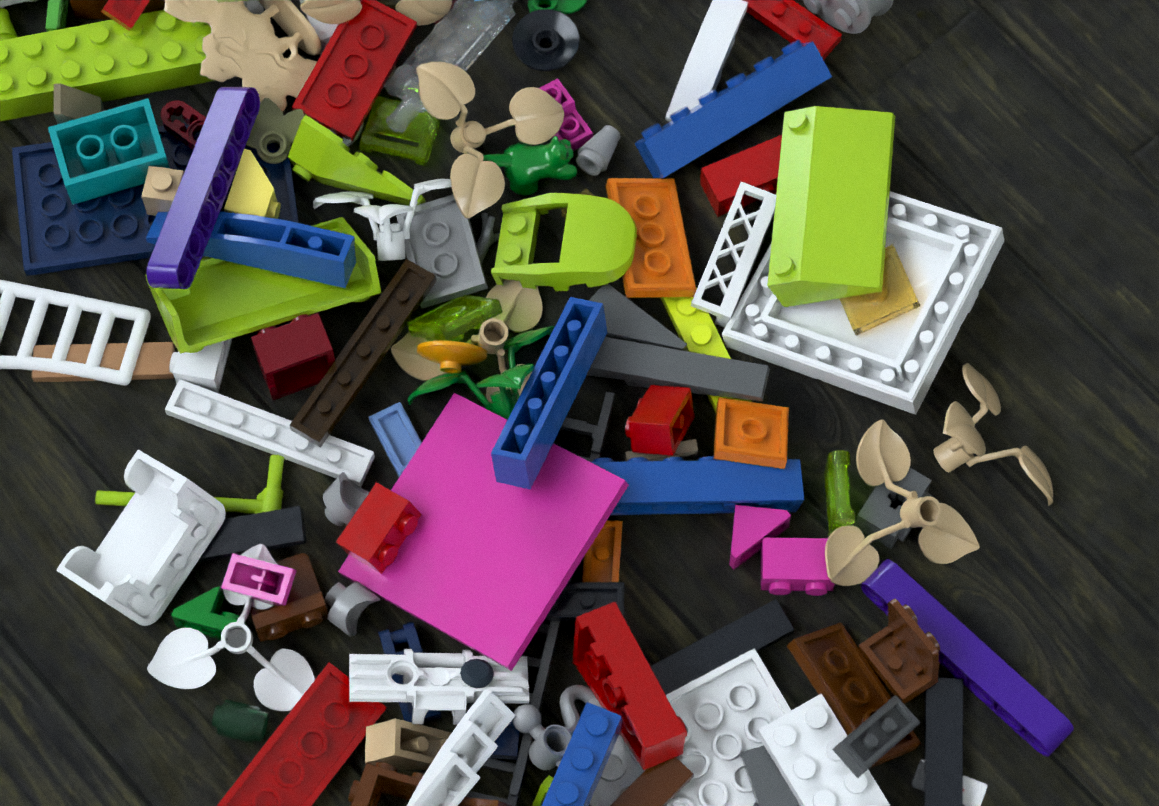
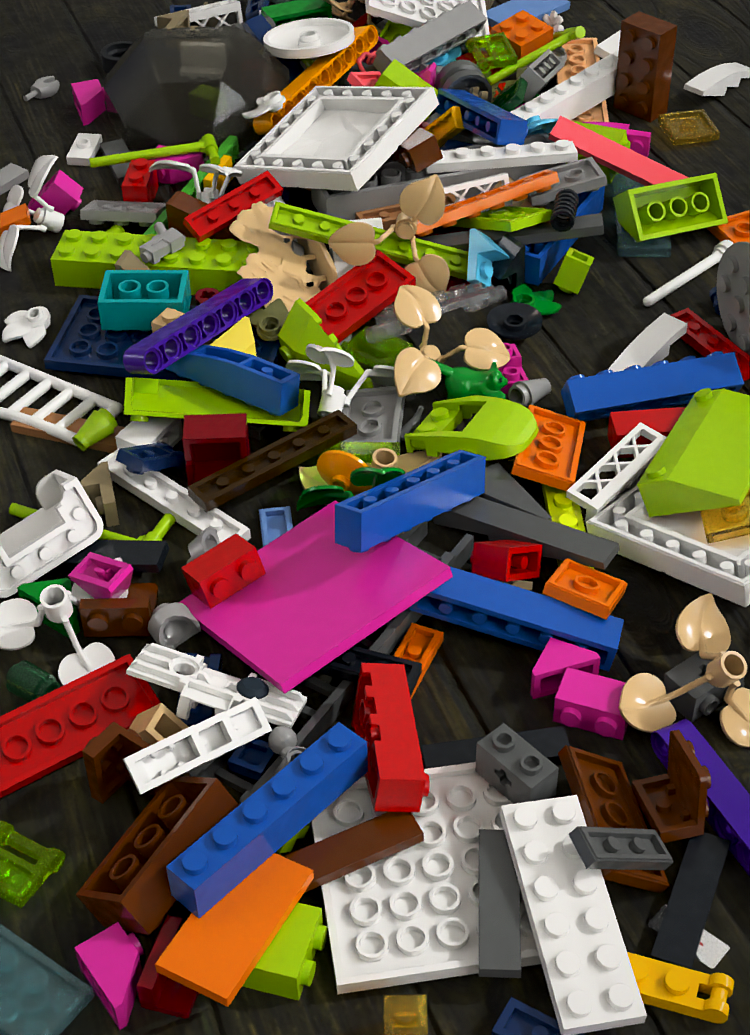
camera: 20 degrees right, 25 degrees down
clear neon green plate [824,450,855,536] -> none
none -> lime cone [72,408,118,451]
none -> dark tan slope [80,461,120,527]
none -> dark blue plate [116,442,186,475]
none -> light grey piece [139,222,186,265]
none -> dark grey brick [475,723,559,804]

